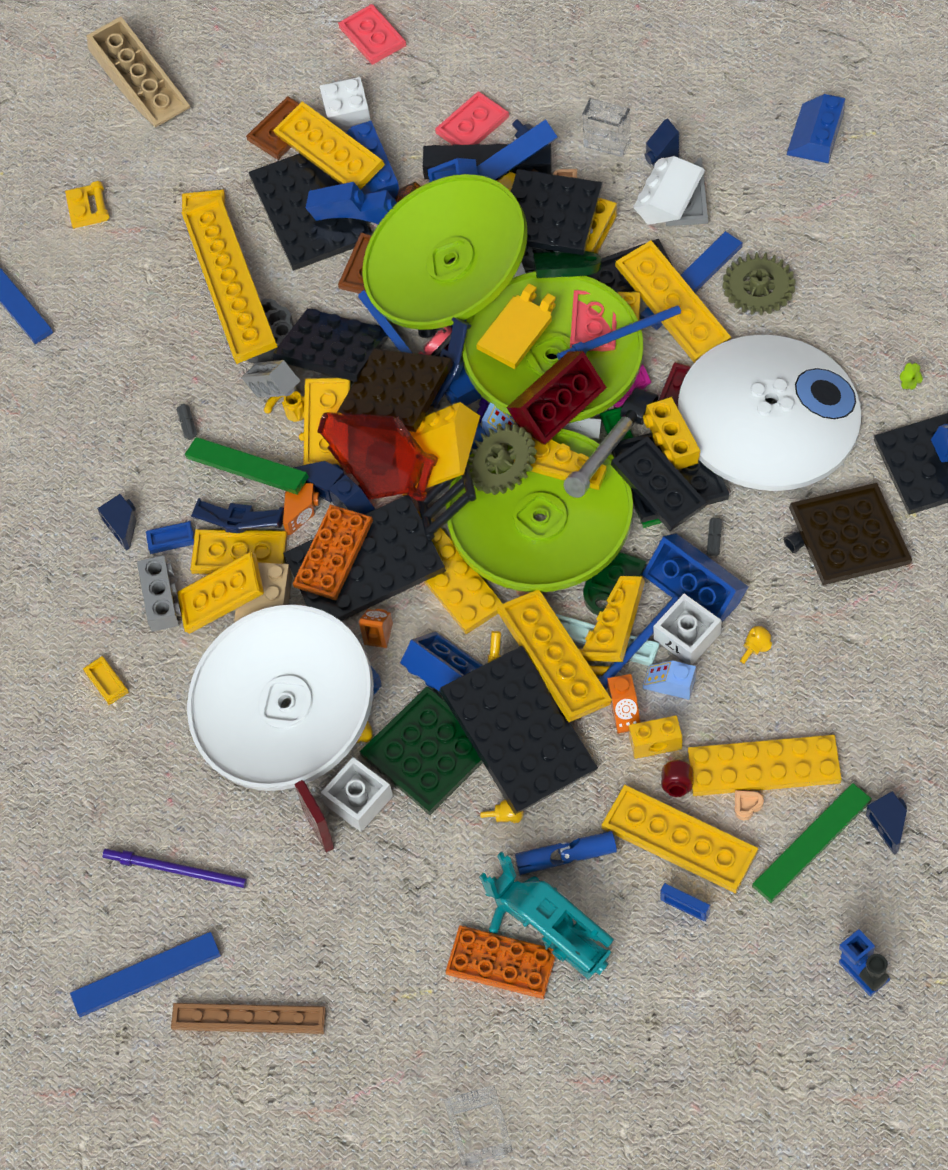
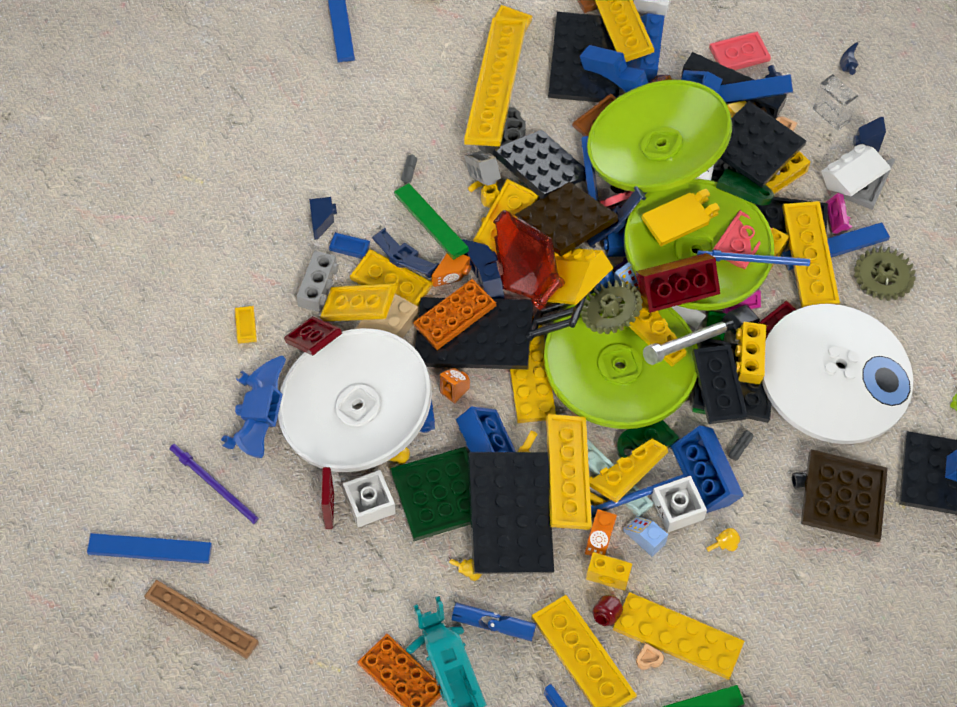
camera: 20 degrees right, 0 degrees up
none -> blue torso [221,356,286,458]
none -> dark red tile [284,316,343,356]
none -> dark pink plate [826,193,852,234]
none -> dark blue bar [840,42,859,75]

